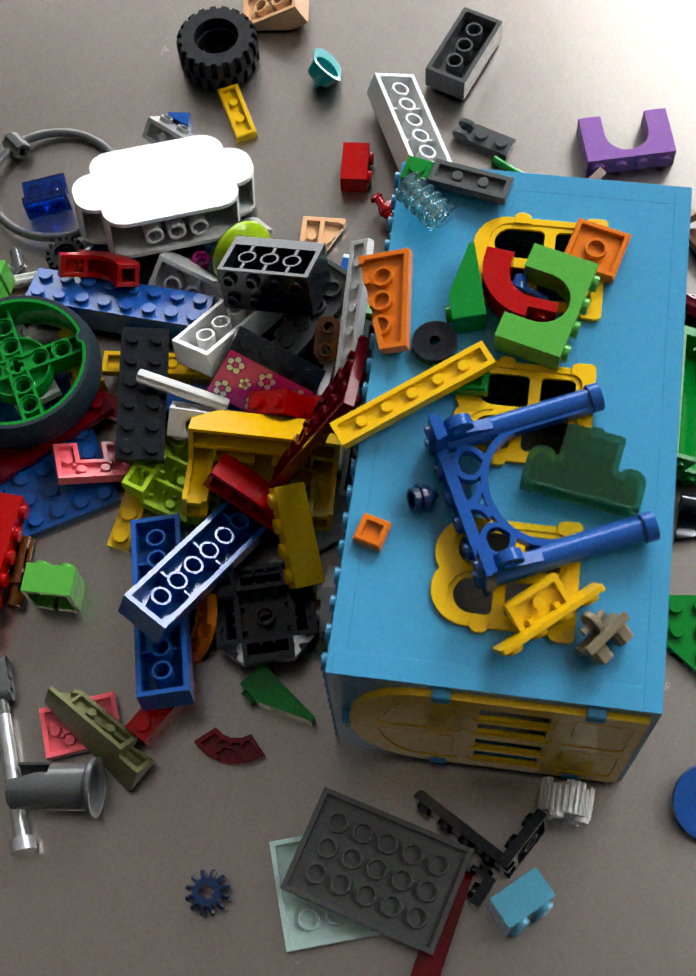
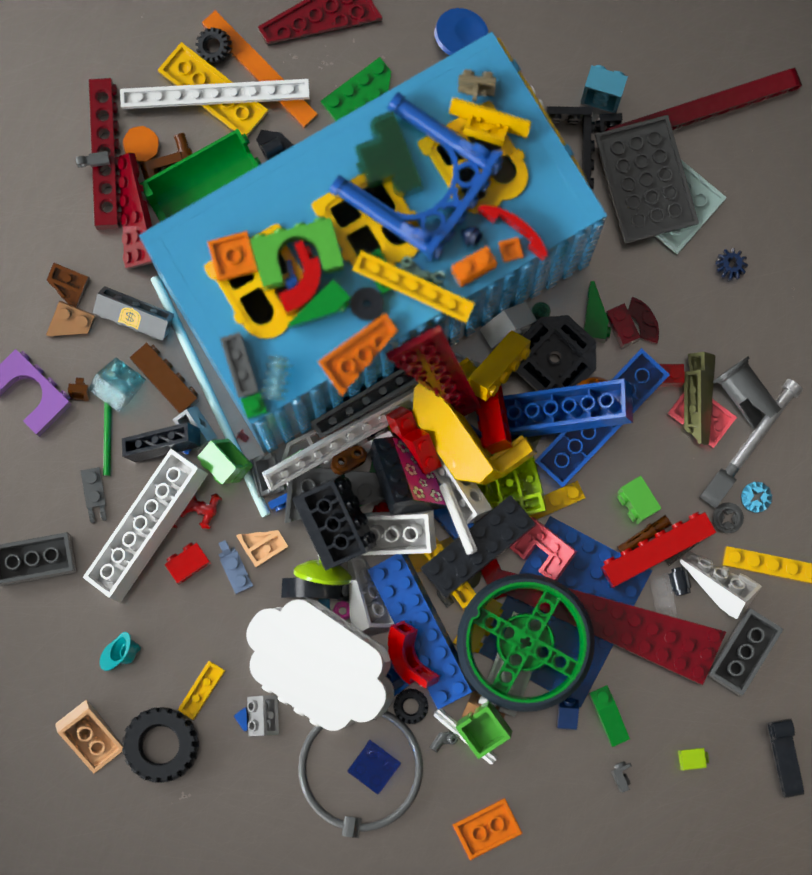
camera: 135 degrees left, 15 degrees up
none -> sand blue hinge [218,540,253,594]
none -> sand green arm [401,256,445,285]
none -> orange brick [451,246,497,288]
none -> red slope [477,205,548,261]
none -> dark red brick [606,303,641,349]

